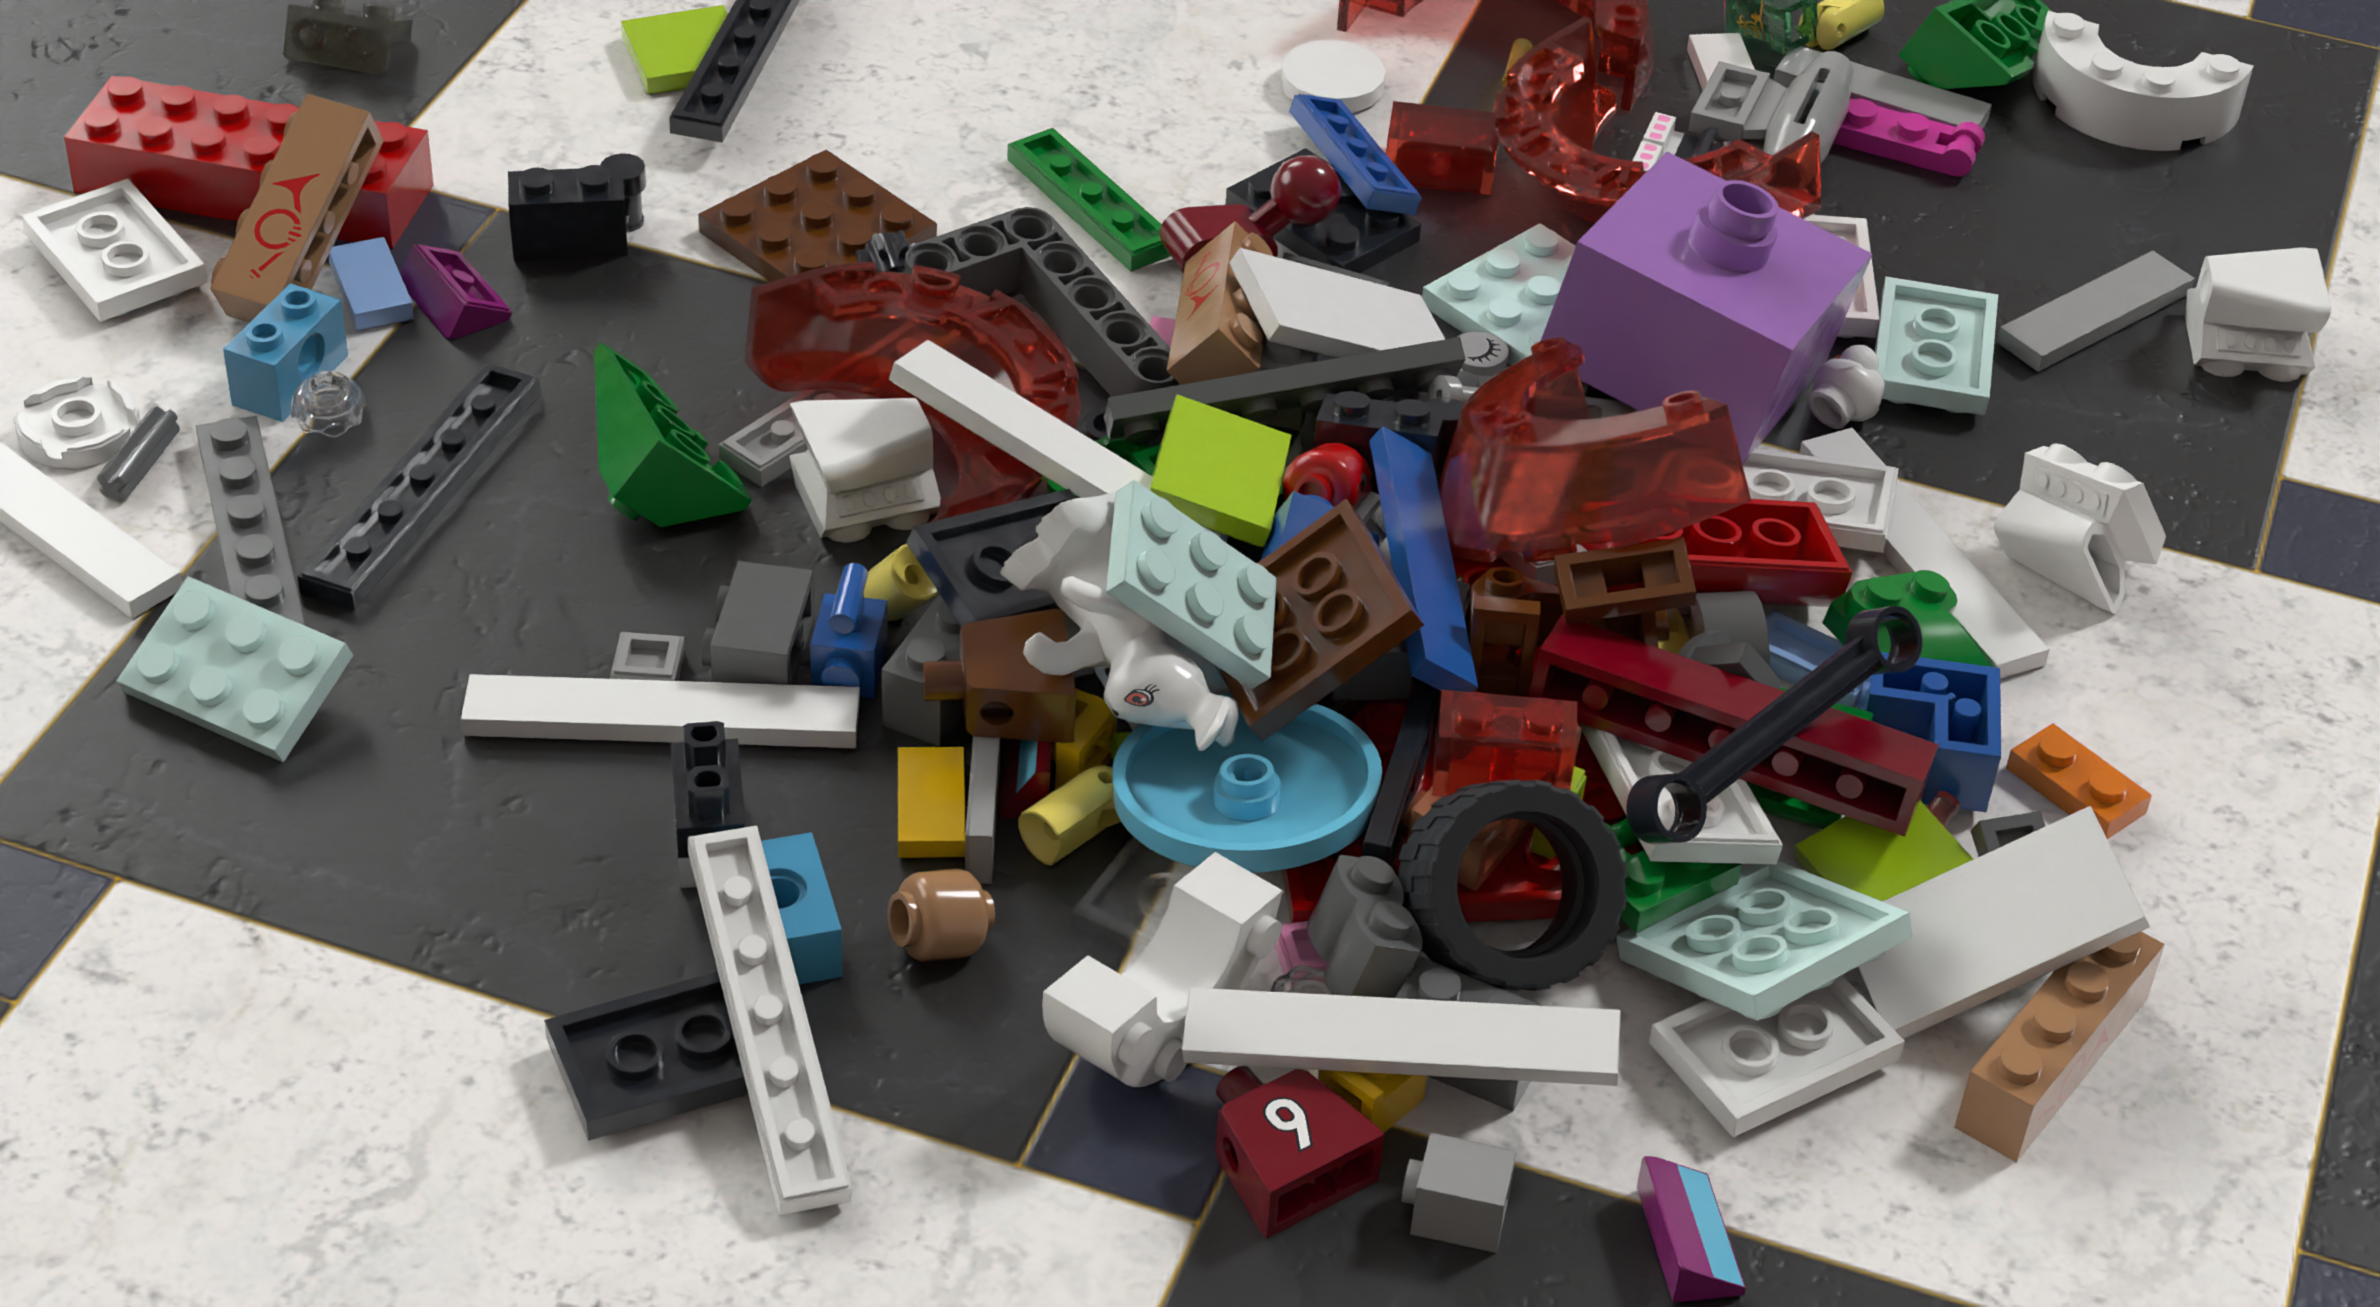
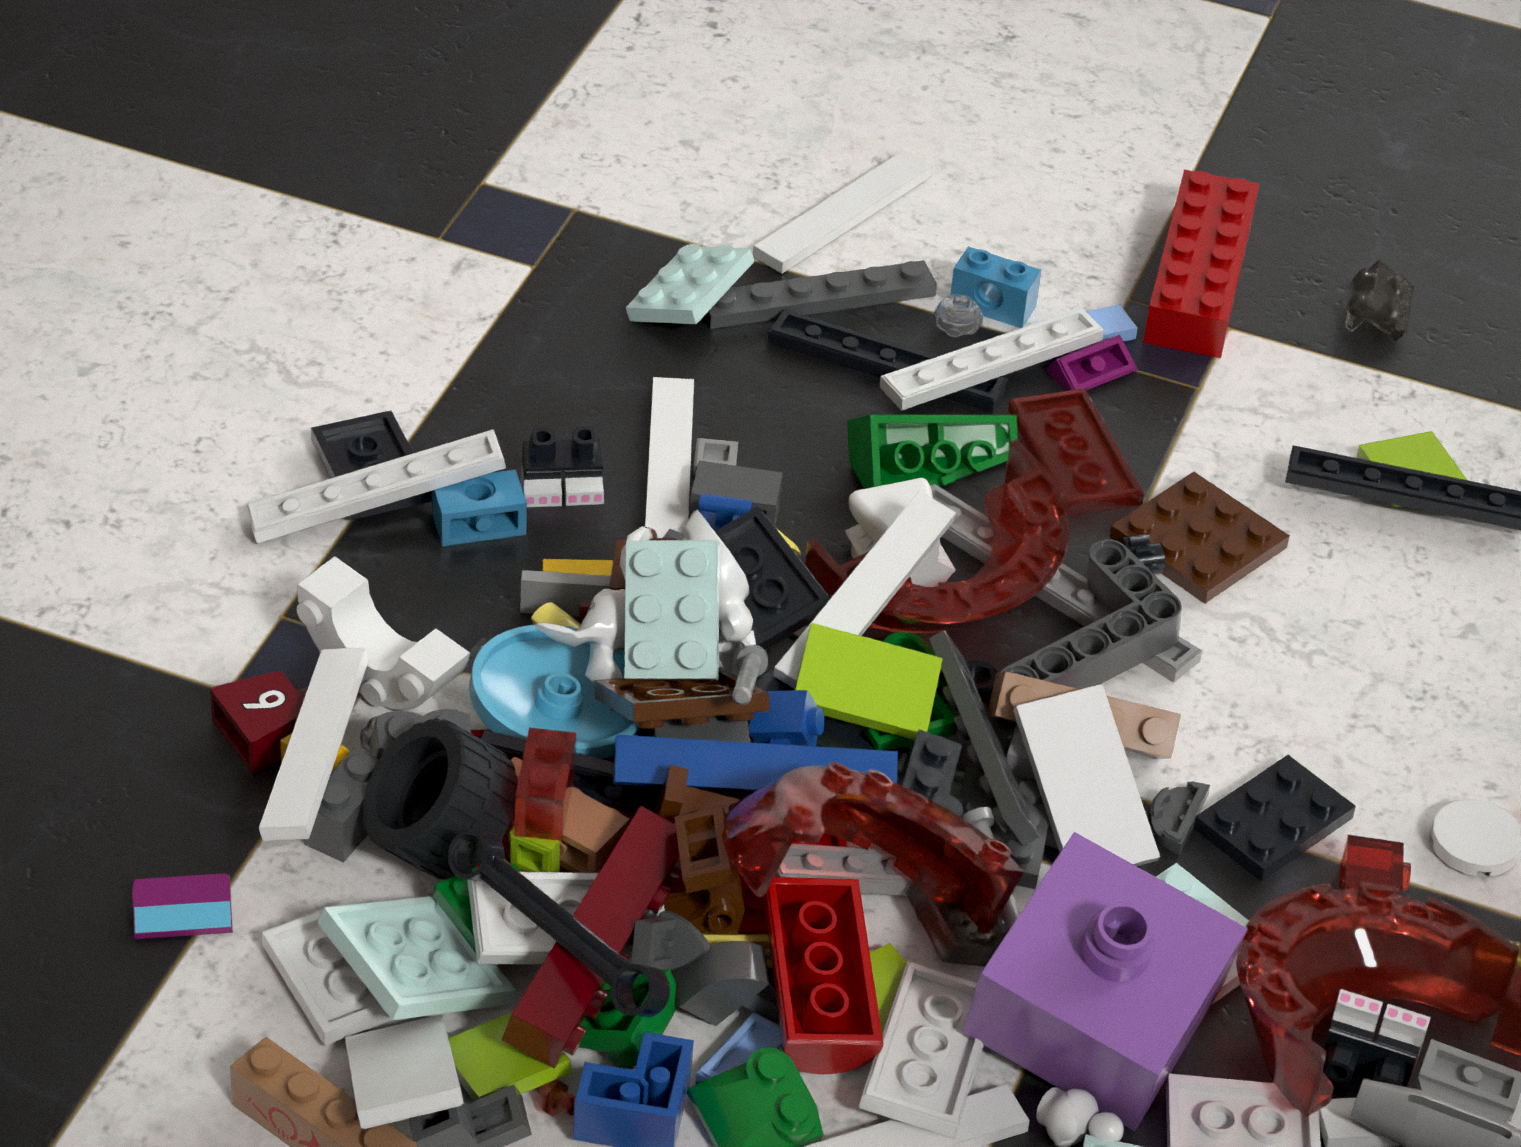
camera: 90 degrees right, 0 degrees up
white tile [14,376,141,469] -> none
white plate [21,179,208,322] -> none
dark grey axle [97,406,180,501] -> none
medium nougat brick [210,93,384,323] -> none
black hinge [508,153,646,260] -> none
medium nougat head [887,869,995,962] -> none
green tile [1007,128,1171,272] -> none
dark red beam [1159,155,1342,273] -> none
red head [1282,443,1373,510] -> none
blue tile [1289,94,1422,215] -> none
light grey brick [1401,1132,1517,1253] -> none
none -> light grey bar [732,645,768,706]
none -> white tile [880,308,1104,411]
none -> clear red tile [1008,388,1144,517]

